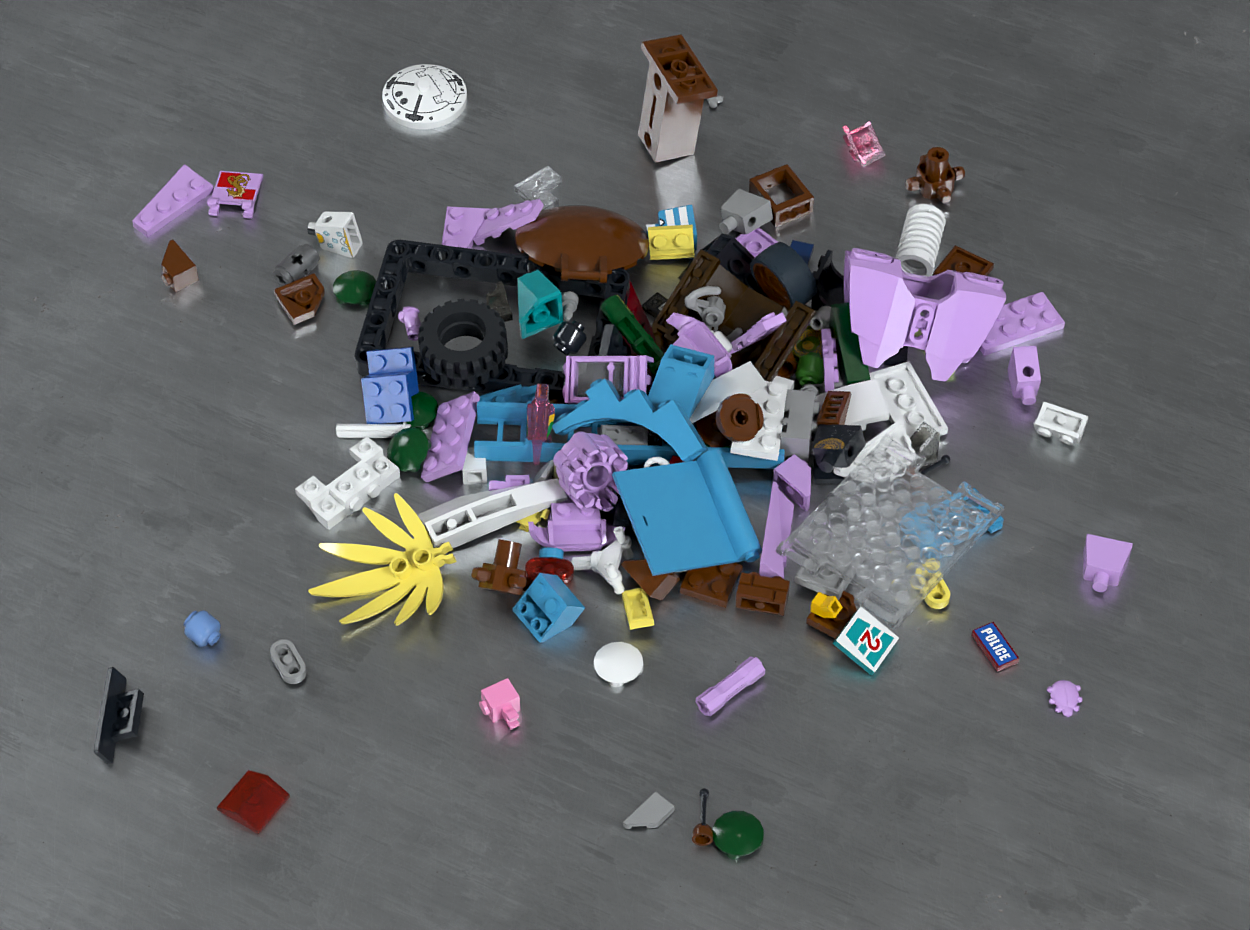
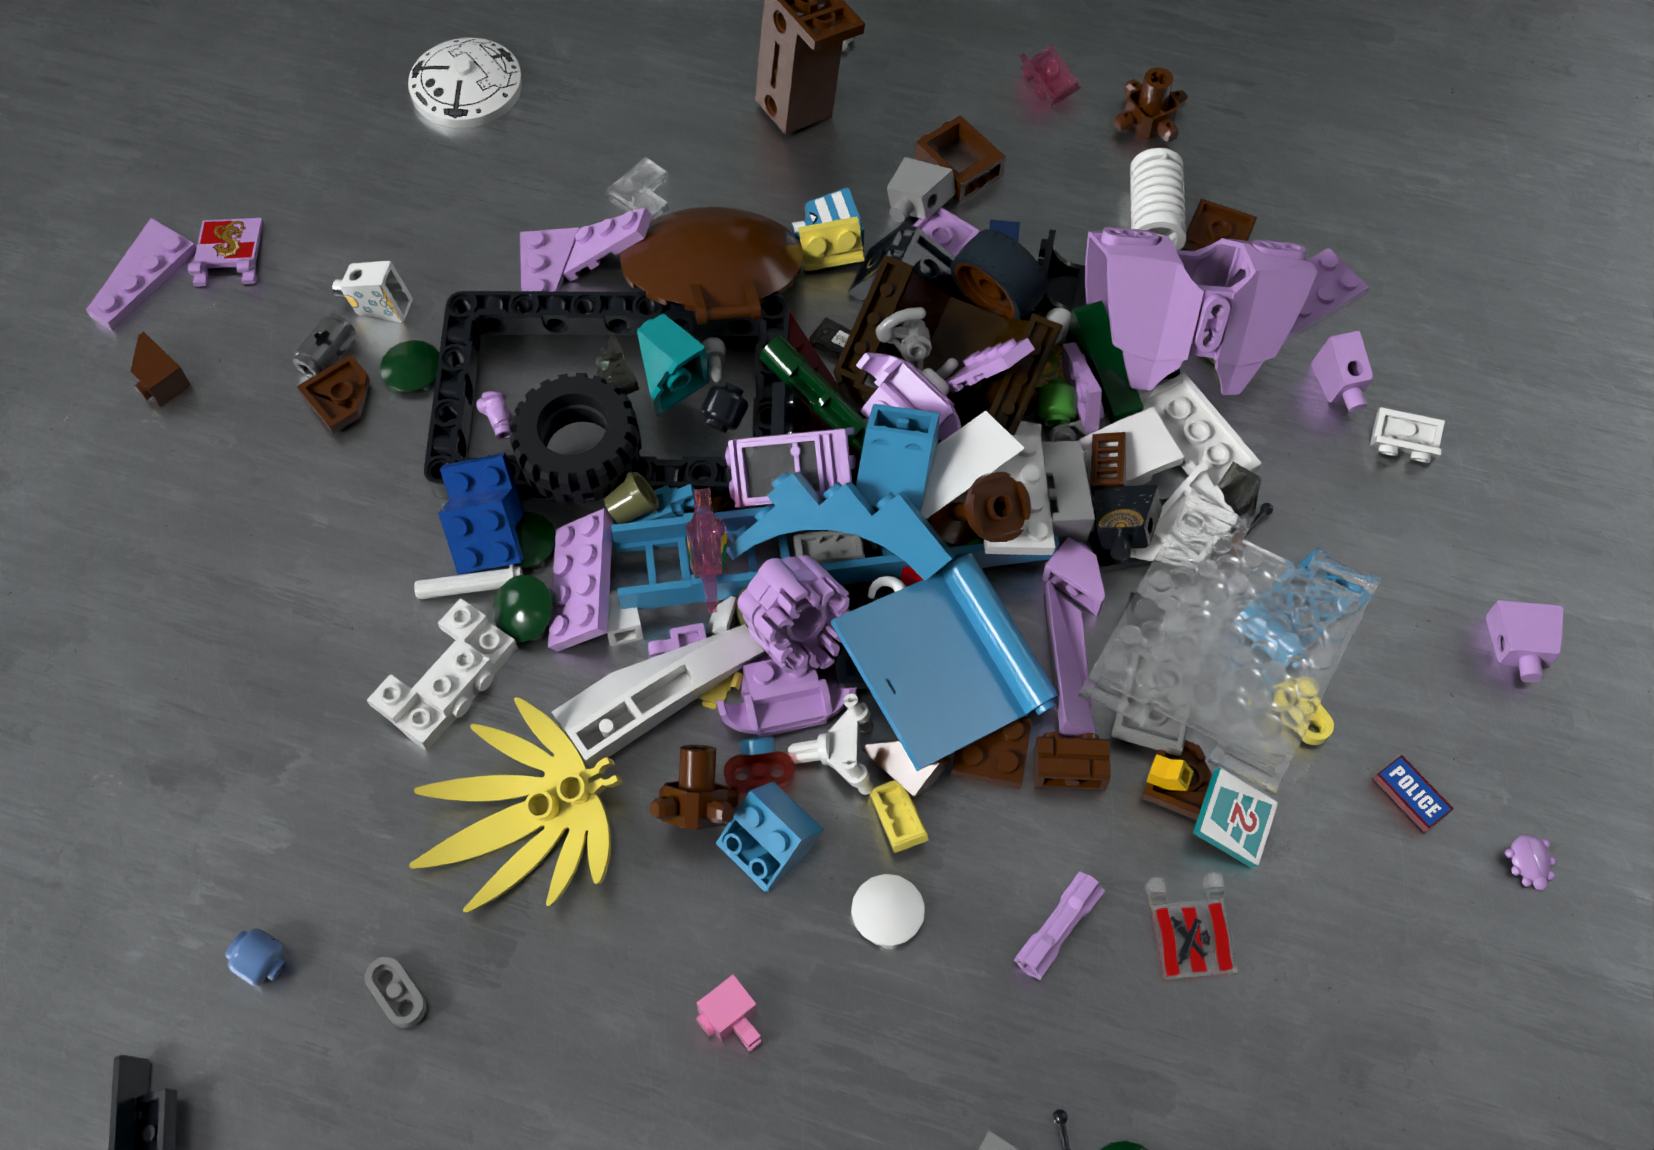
camera: 10 degrees left, 10 degrees up
none -> olive piece [604,472,659,524]
none -> flag [1145,872,1238,981]

